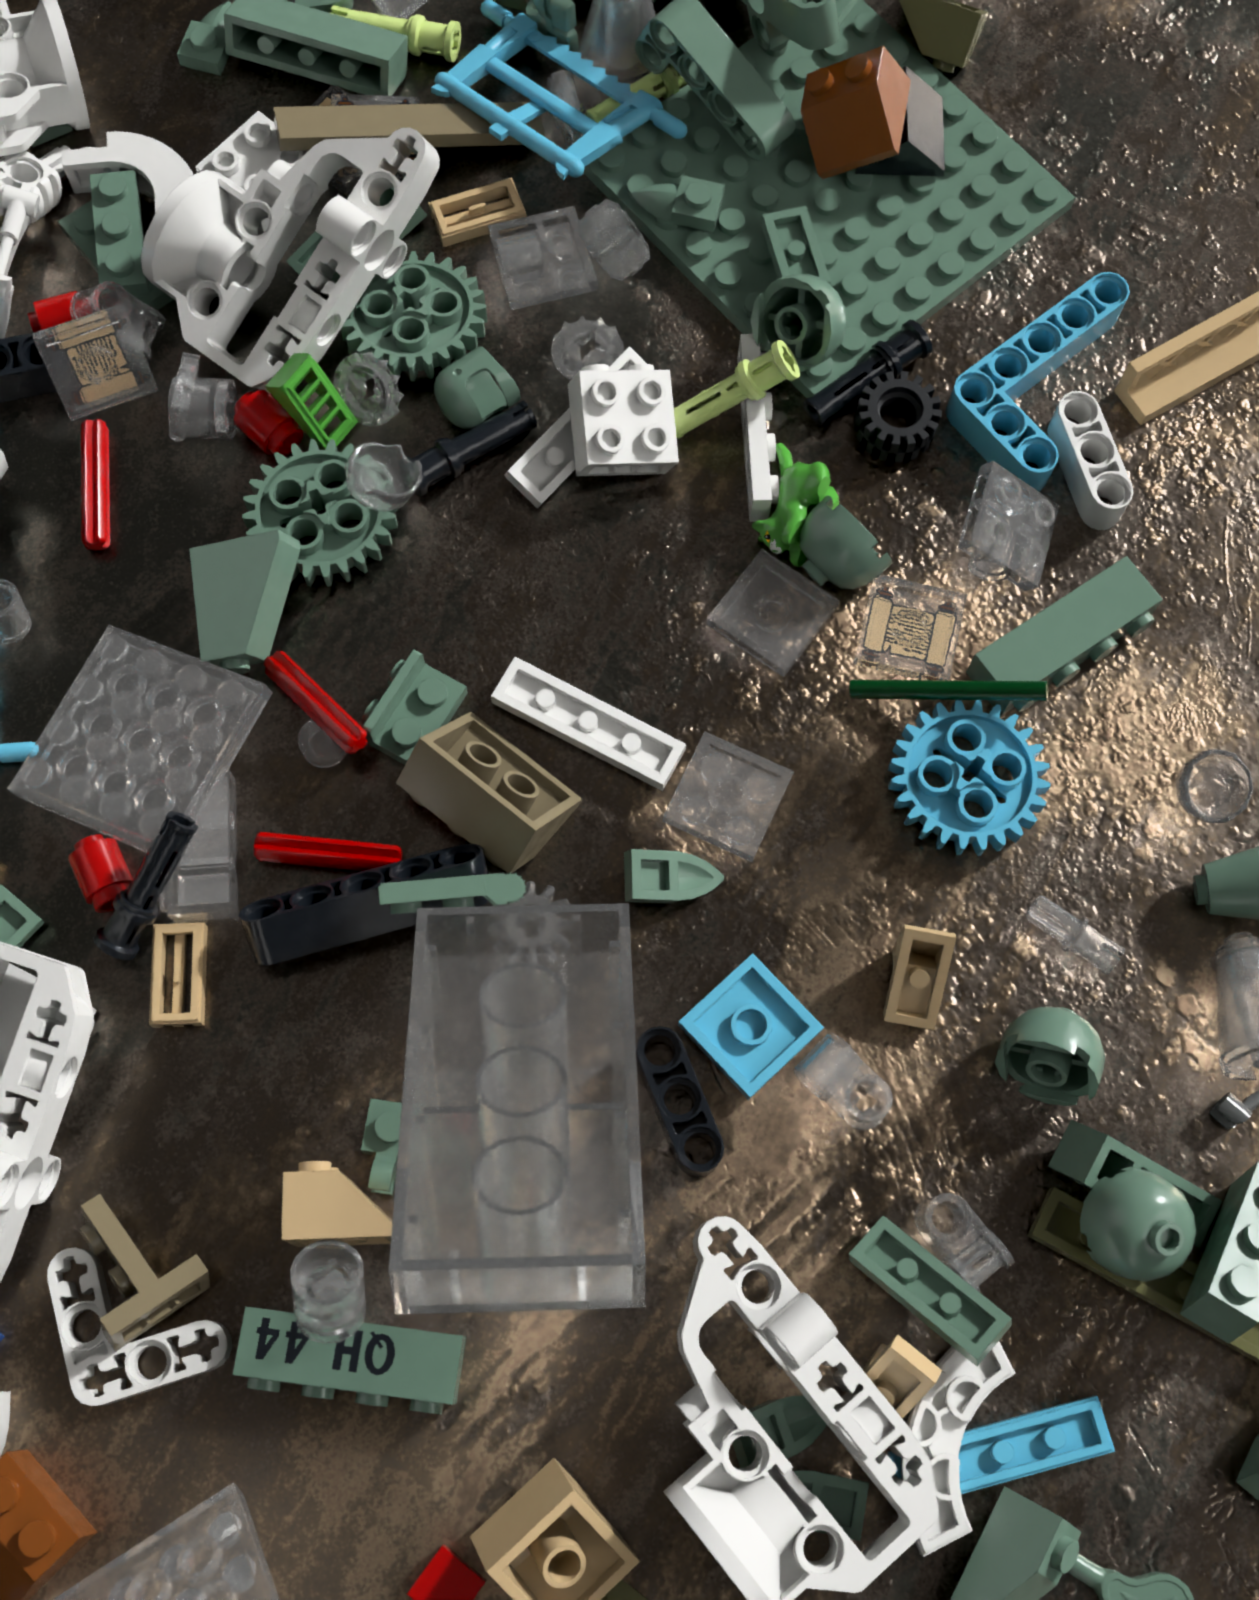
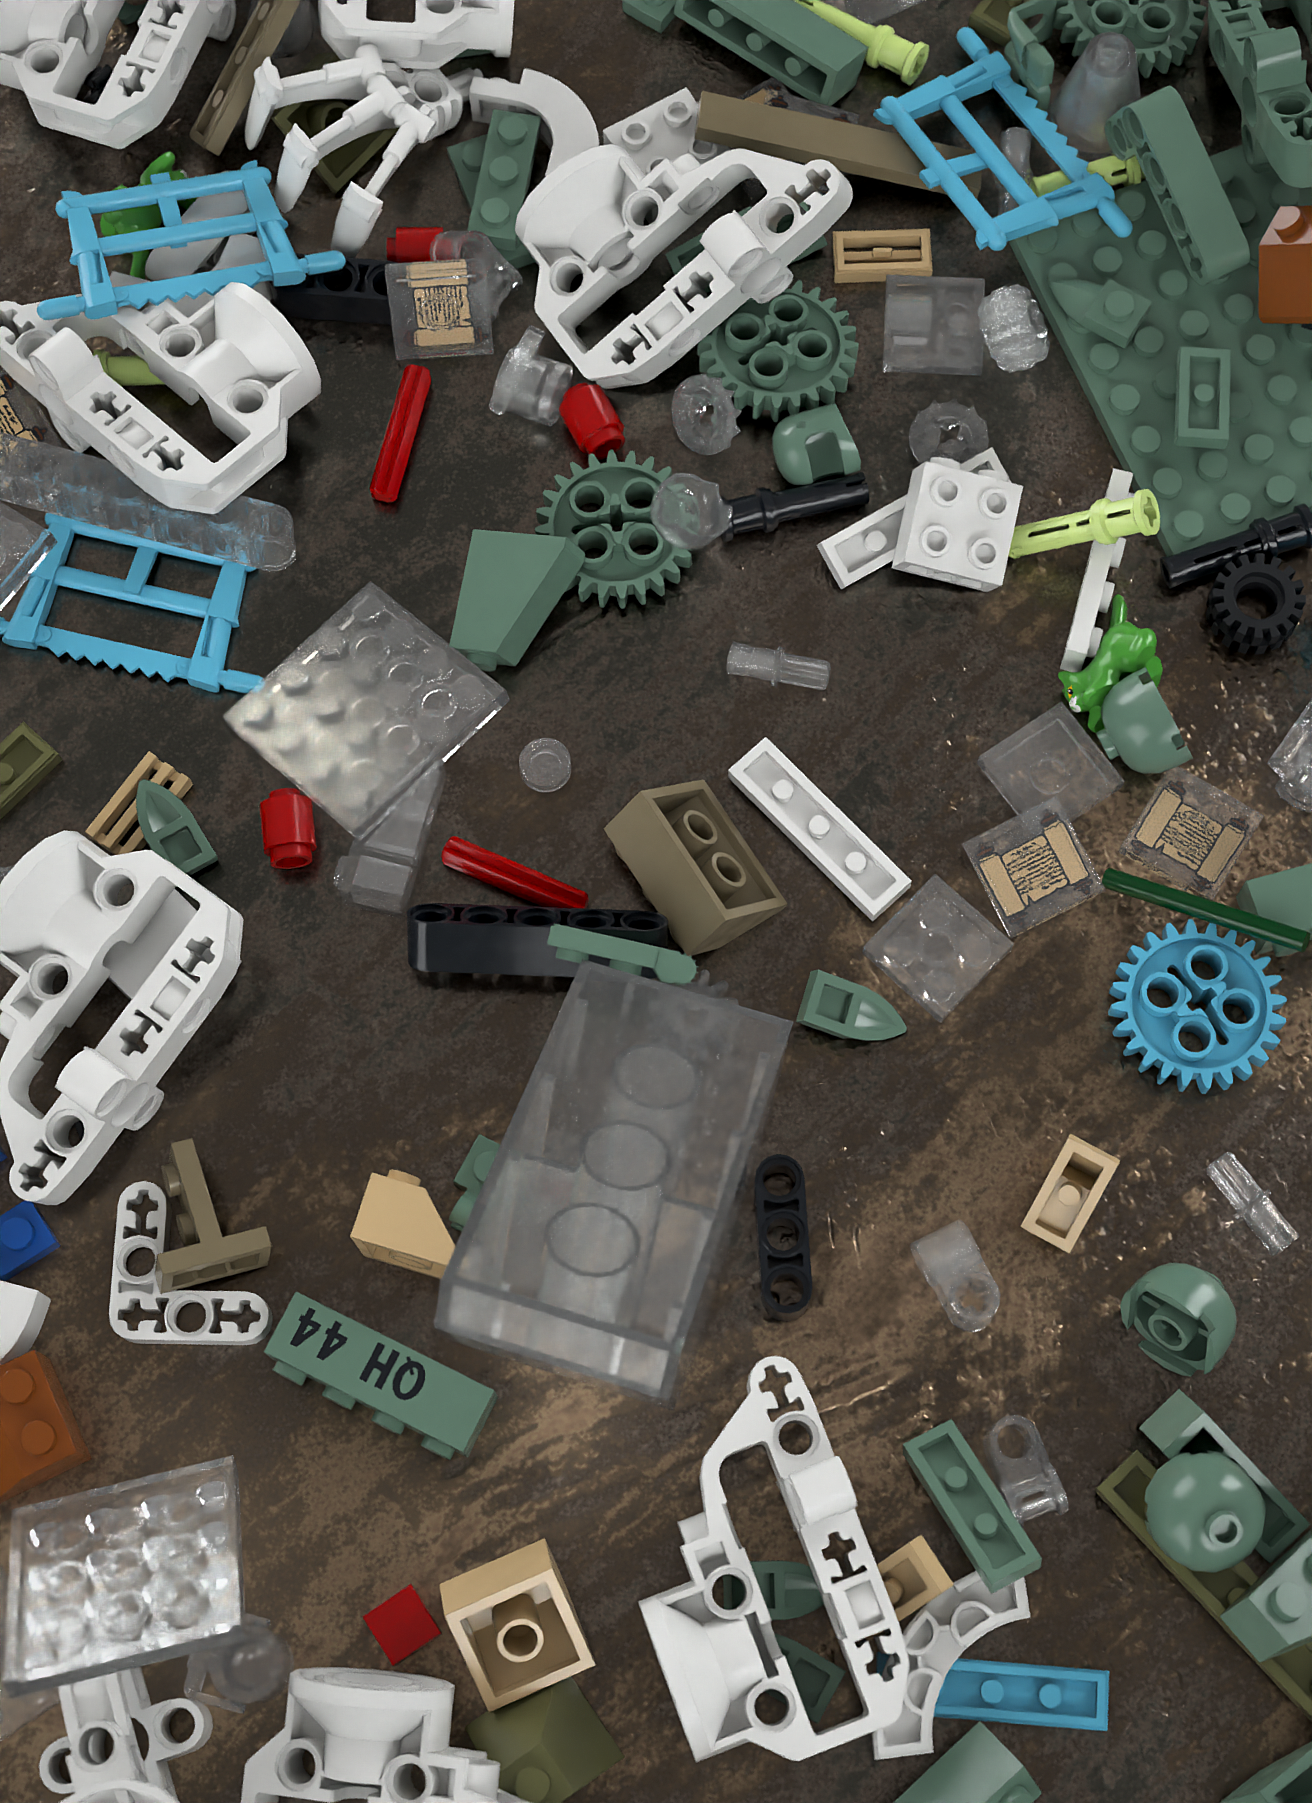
camera: 25 degrees right, 0 degrees up
black pin [93,811,198,960] -> none
tan tile [149,922,208,1028] -> none
red axle [263,651,368,754] -> none
bright green slope [265,353,358,450] -> none
clear wheel [290,1239,366,1344] -> none
sand green bracket [361,650,468,765] -> none
medium azure plate [678,953,824,1100] -> none
sand green cylinder [751,274,847,372] -> none
none -> clear axle [727,641,831,690]
none -> clear tile [962,796,1106,939]

